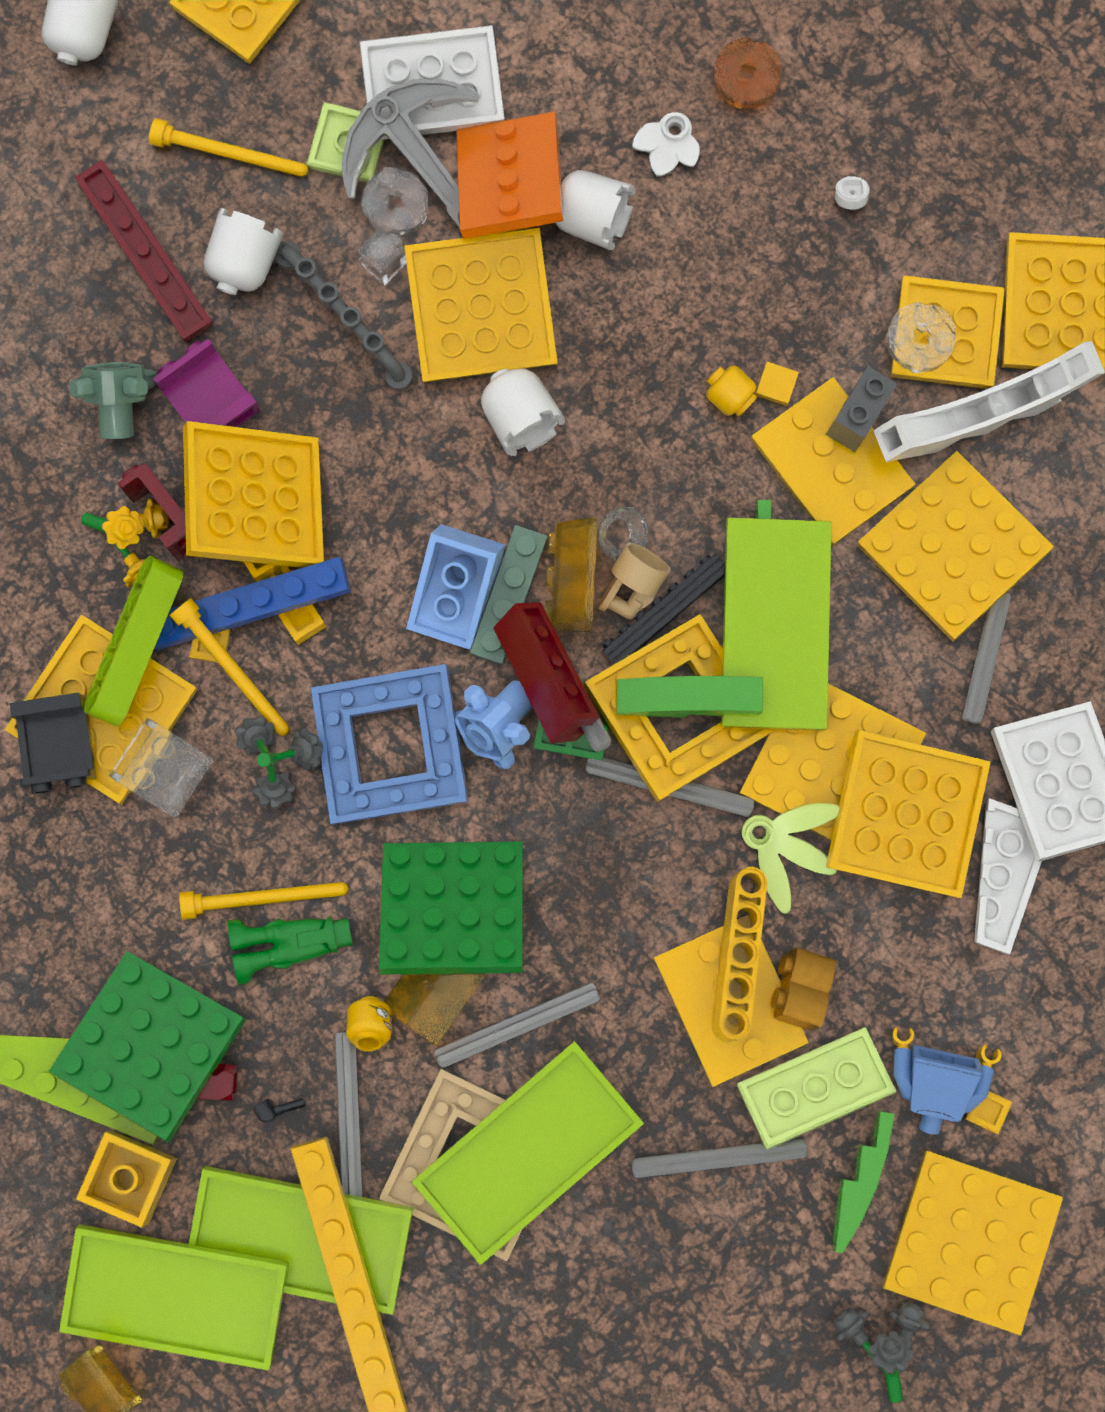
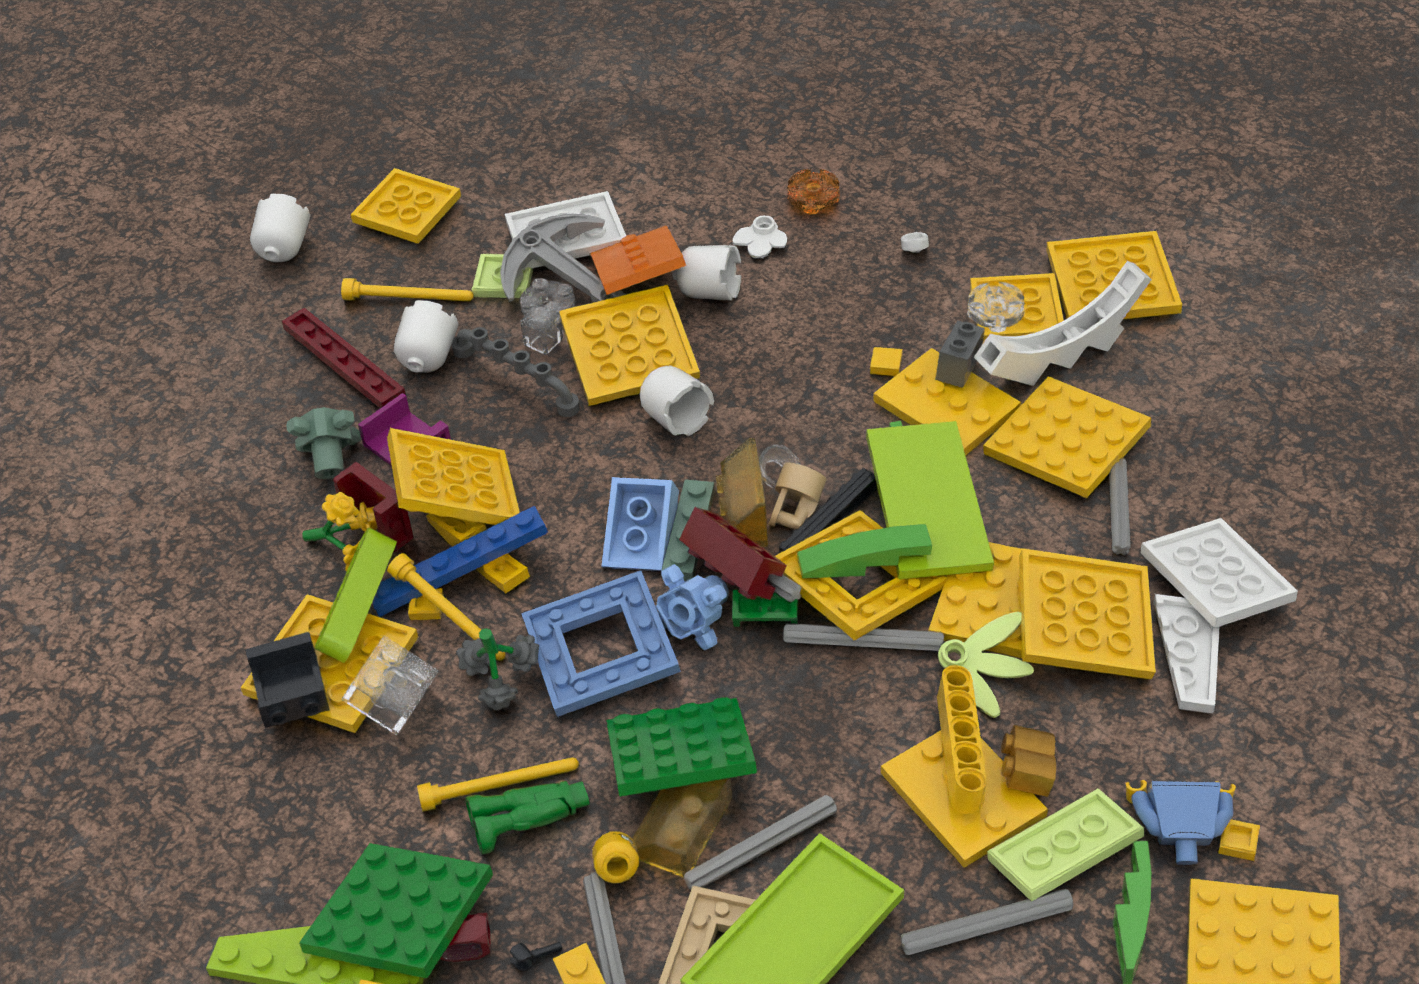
camera: 10 degrees left, 35 degrees down
yellow head [706,365,757,416] -> none

